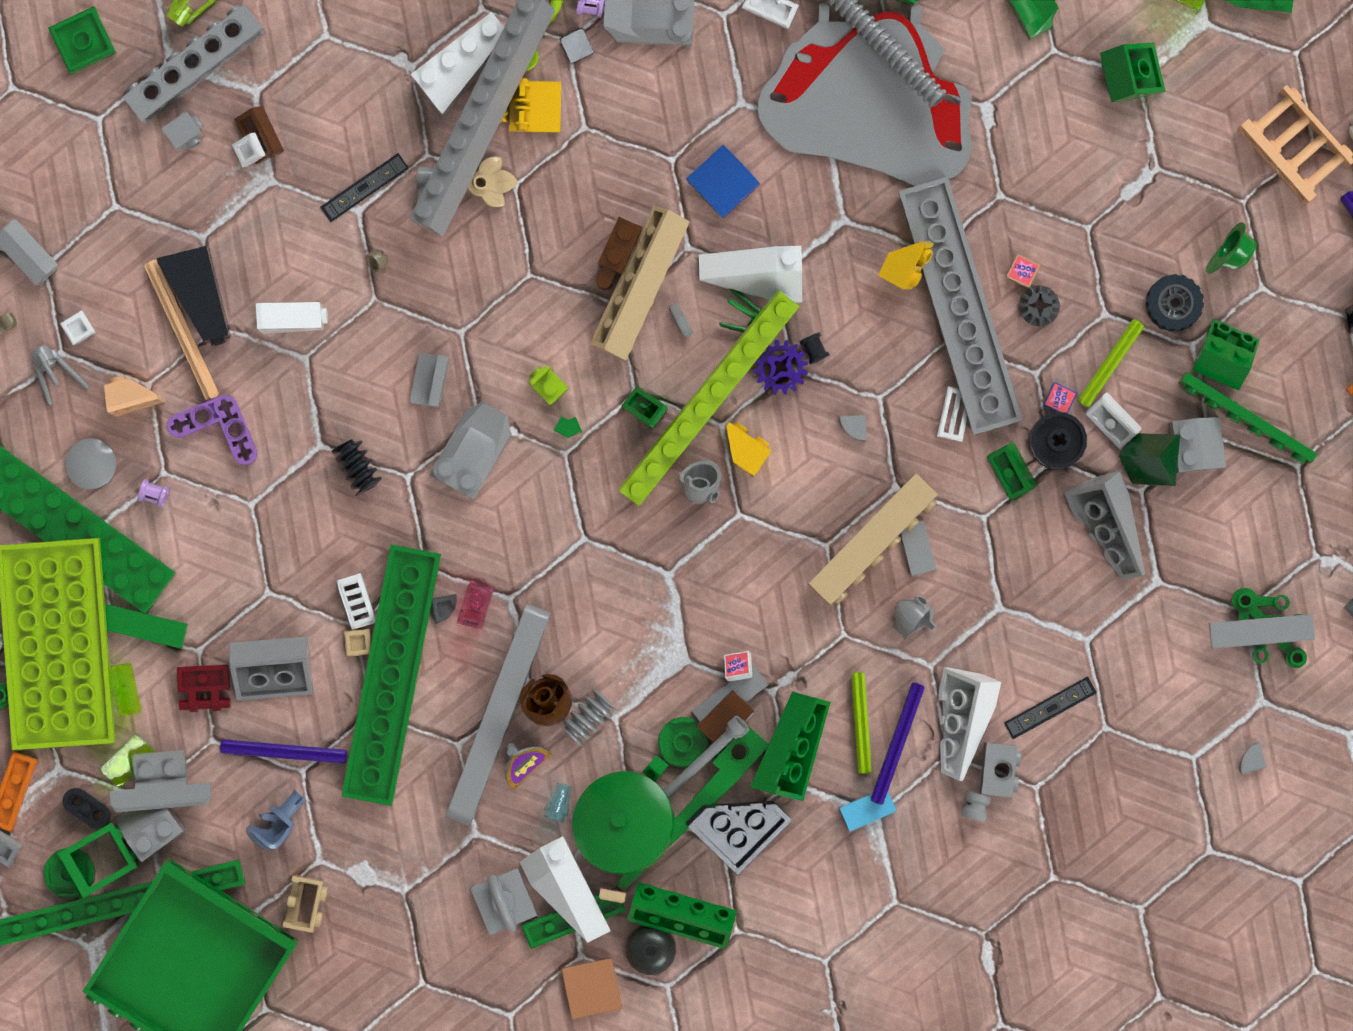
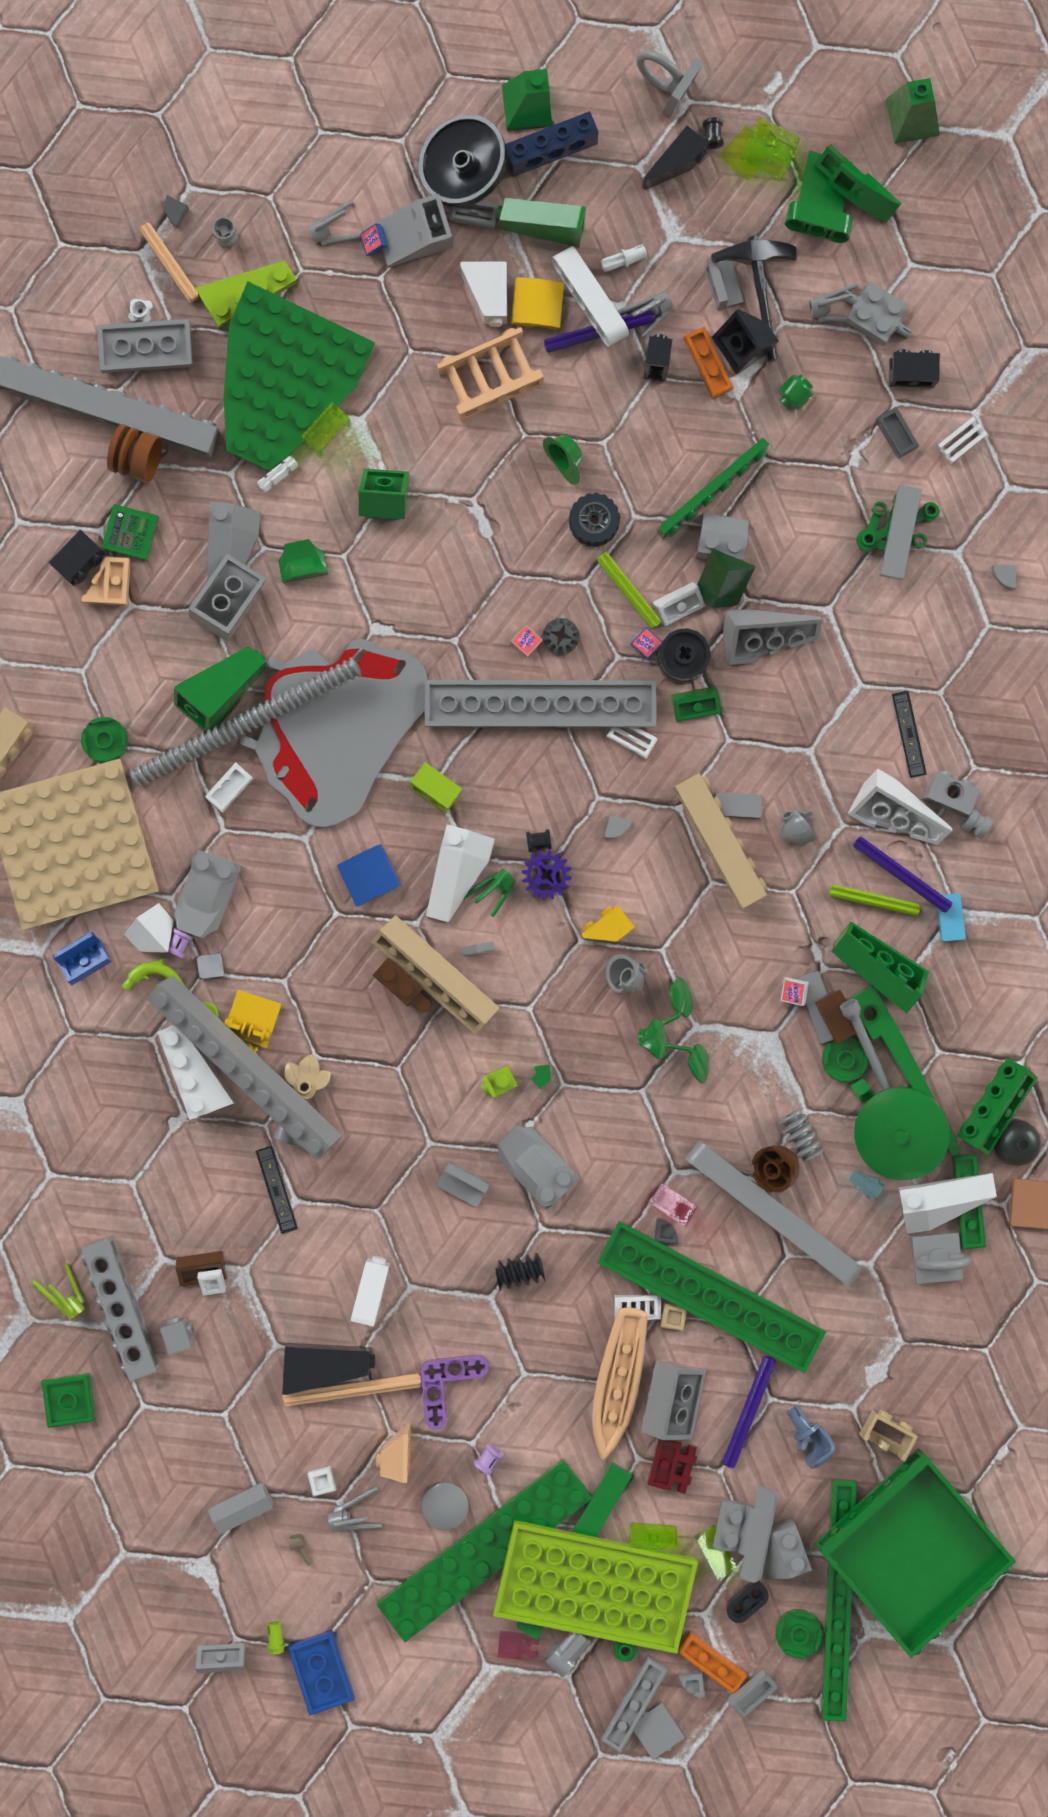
camera: 80 degrees left, 0 degrees up
green window [56,823,138,900] -> none
dark tan hinge [365,250,388,272] -> none
shield [505,743,552,790] -> none
tan tile [599,887,626,903] -> none
lime plate [618,289,800,506] -> none
green slope [621,386,668,430] -> none
plate [685,801,792,875] -> none
yellow slope [878,241,934,290] -> none
green slope [1192,319,1260,391] -> none
none -> lime hinge [409,762,462,814]
none -> light nougat piece [592,1308,648,1460]
none -> green plant [638,976,709,1084]

